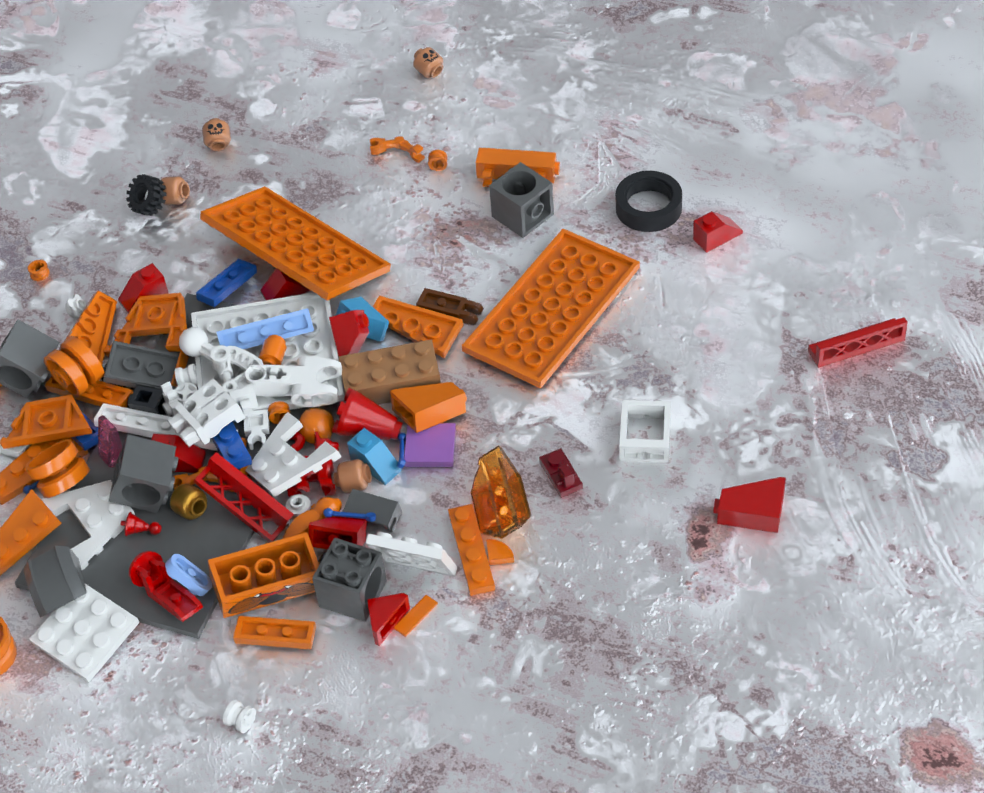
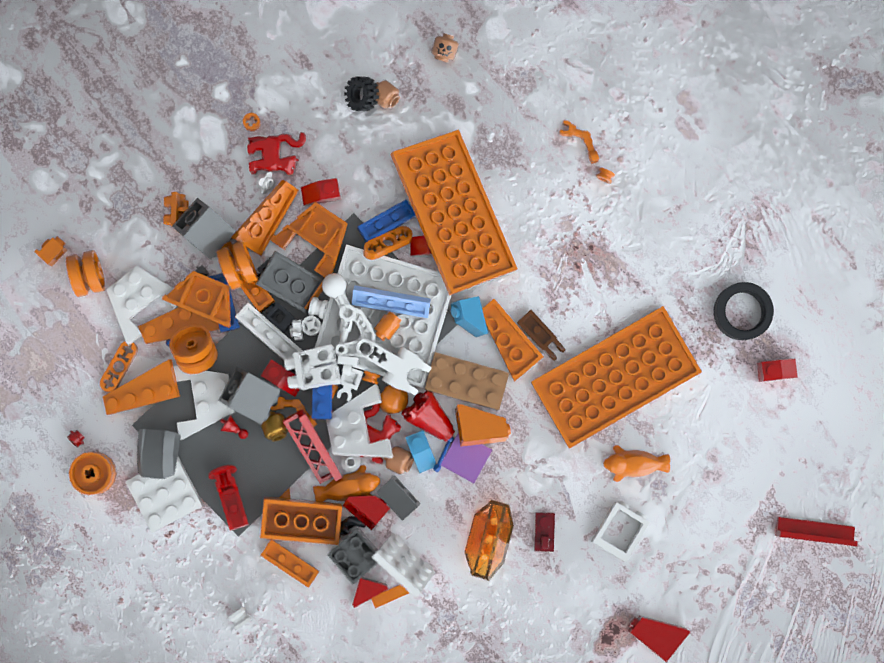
camera: 15 degrees right, 35 degrees up
clear pink slope [98,415,122,468] -> none
light blue plate [165,554,212,596] -> none
blue hinge [323,508,376,522] -> none
red slope [329,310,369,356] -> none
nougat head [413,47,444,78] -> none
orange plate [448,504,495,596] -> none
orange brick [475,147,560,187] -> none
orange tile [486,539,514,565] -> none
dark grey brick [489,162,554,238] -> none
none -> red animal [247,132,306,175]
none -> orange beam [363,226,413,260]
none -> orange animal [603,445,670,482]

